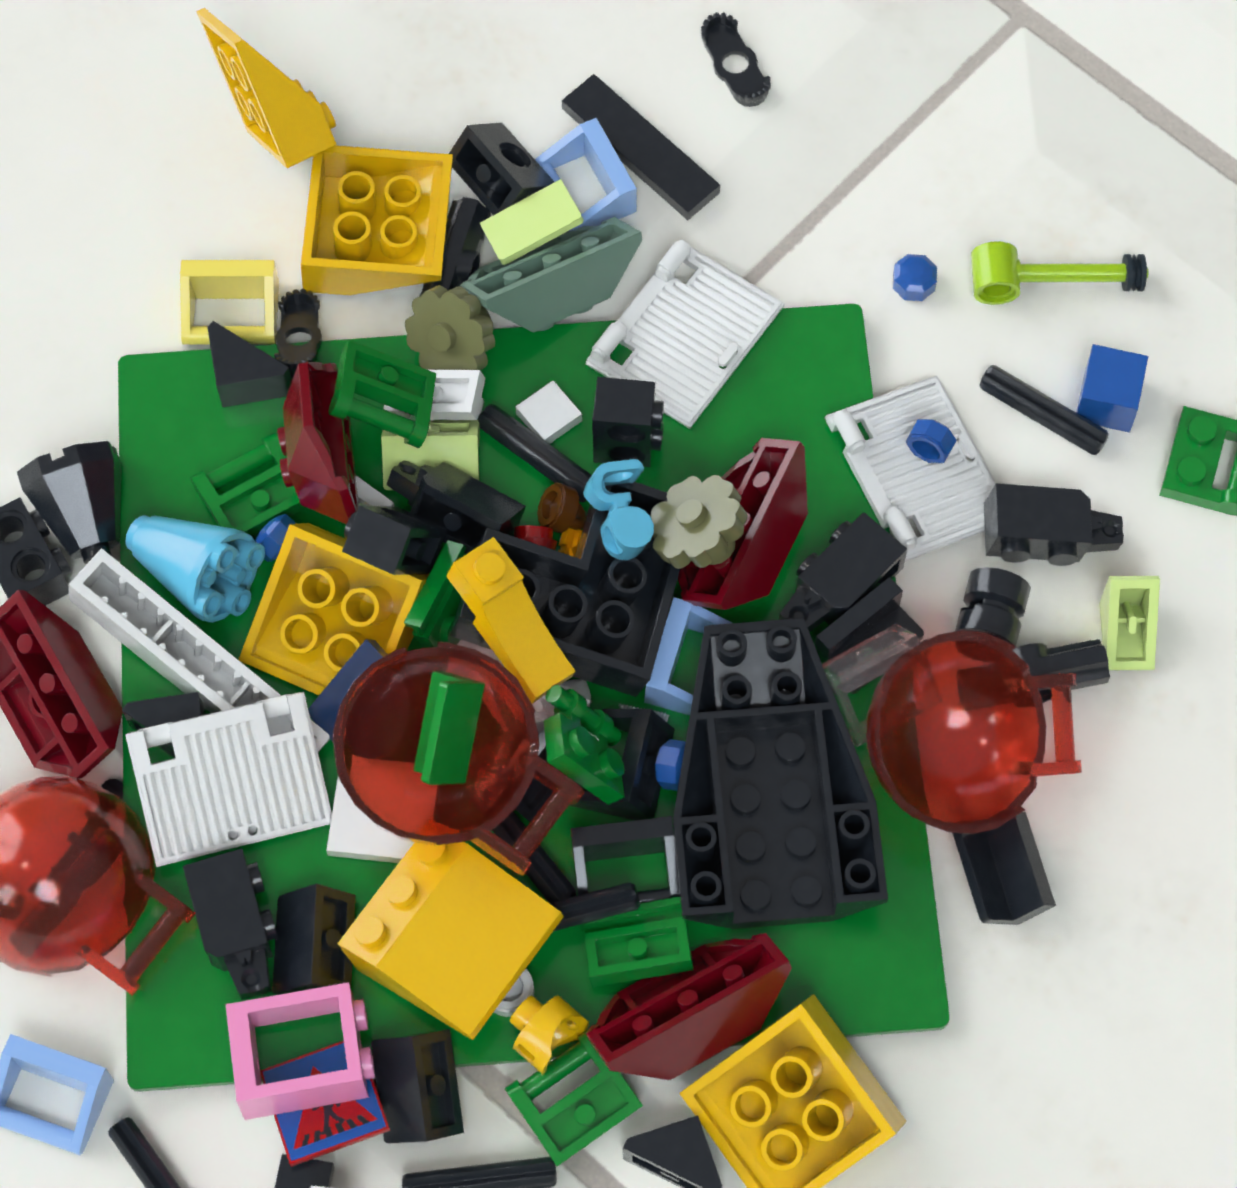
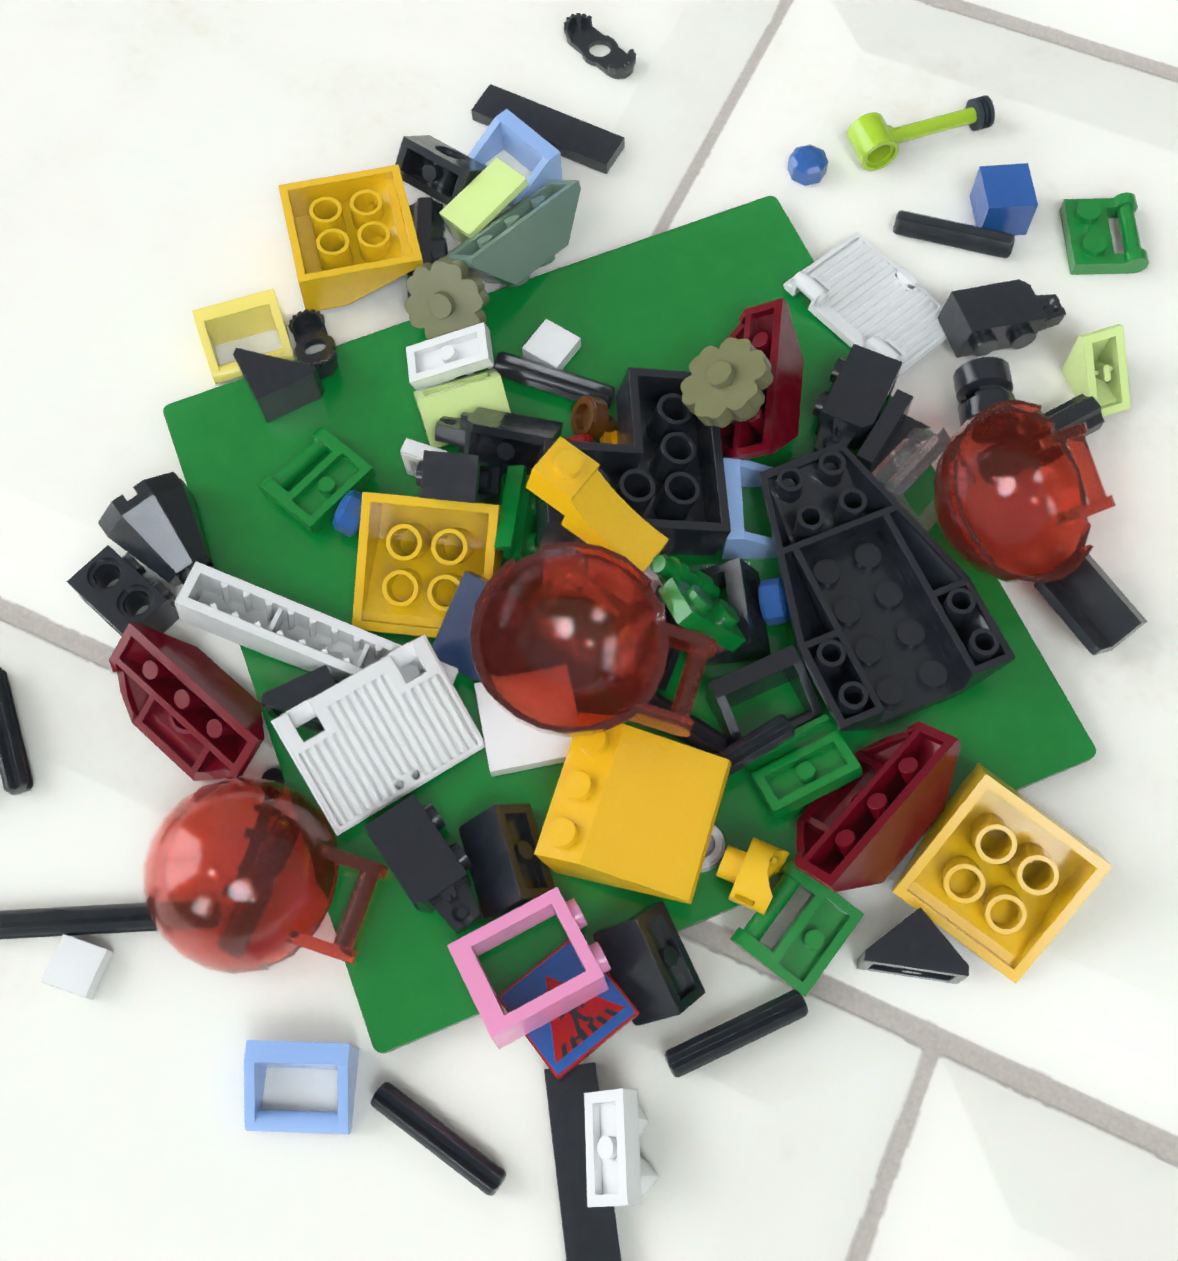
camera: 15 degrees left, 0 degrees up
medium azure cone [125,515,265,623] -> none
yellow slope [196,8,337,168] -> none
dark red wedge [277,362,359,524] -> none
green plate [328,340,436,448] -> none
green panel [413,671,485,785] -> none
medium azure leg [583,459,654,560] -> none
white window [585,240,785,429] -> none
black brick [592,377,664,468] -> none
blue tile [906,419,957,463] -> none

